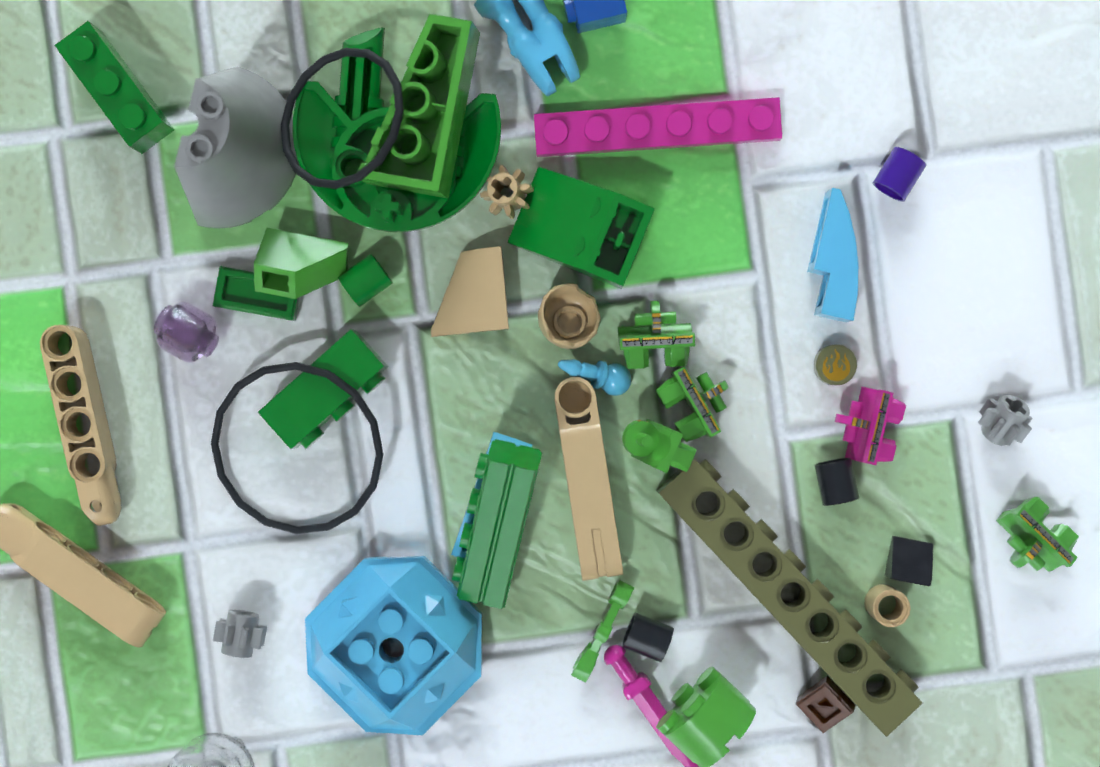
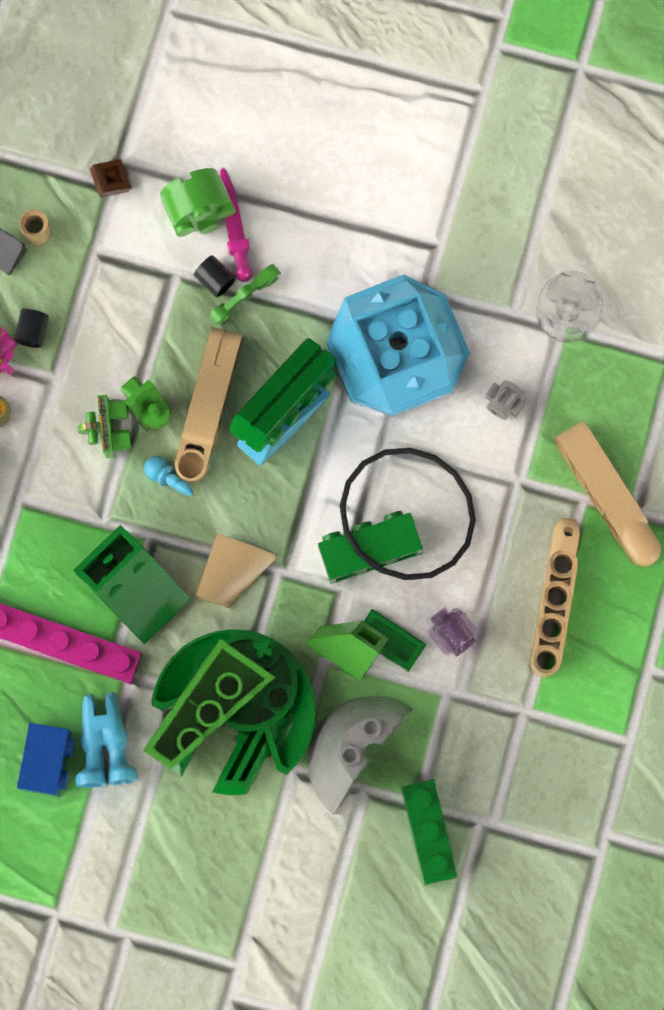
camera: 155 degrees left, 10 degrees down
black piece [281,48,404,189] -> none
green beam [338,253,393,307] -> none
tan gear [480,165,534,219] -> none
tan hair [538,283,601,350] -> none
bright green hips [617,301,695,369] -> none
olive brick [656,458,923,737] -> none

